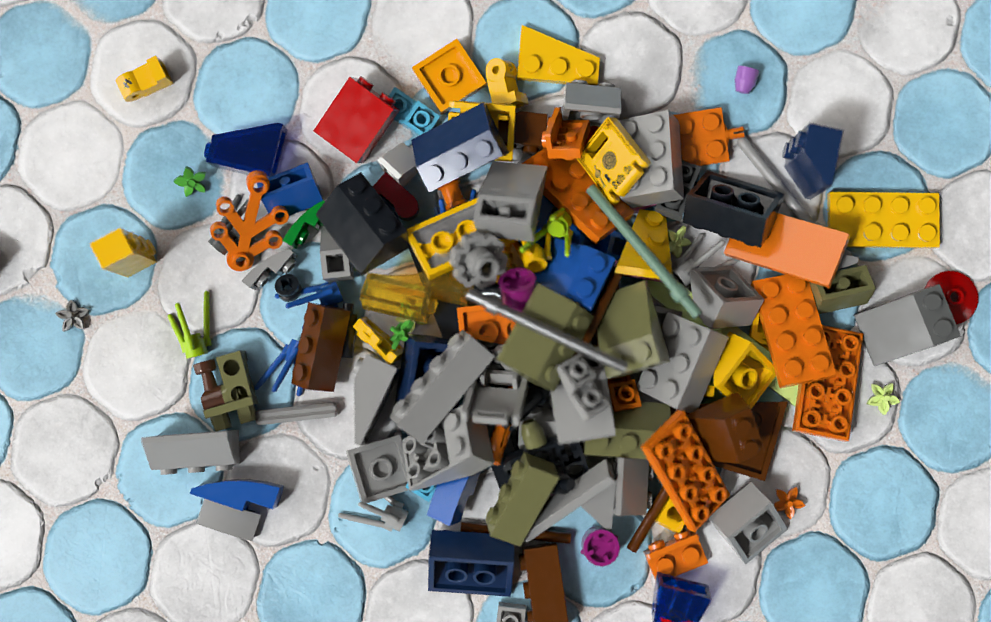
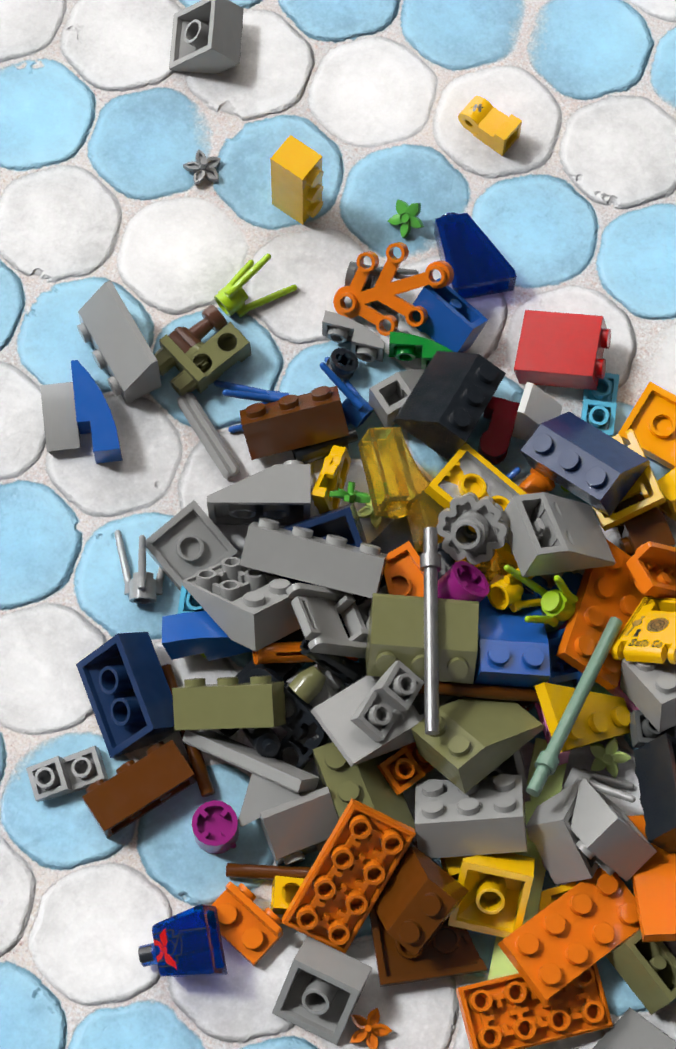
camera: 60 degrees right, 15 degrees down
none -> light grey slope [570,778,657,882]

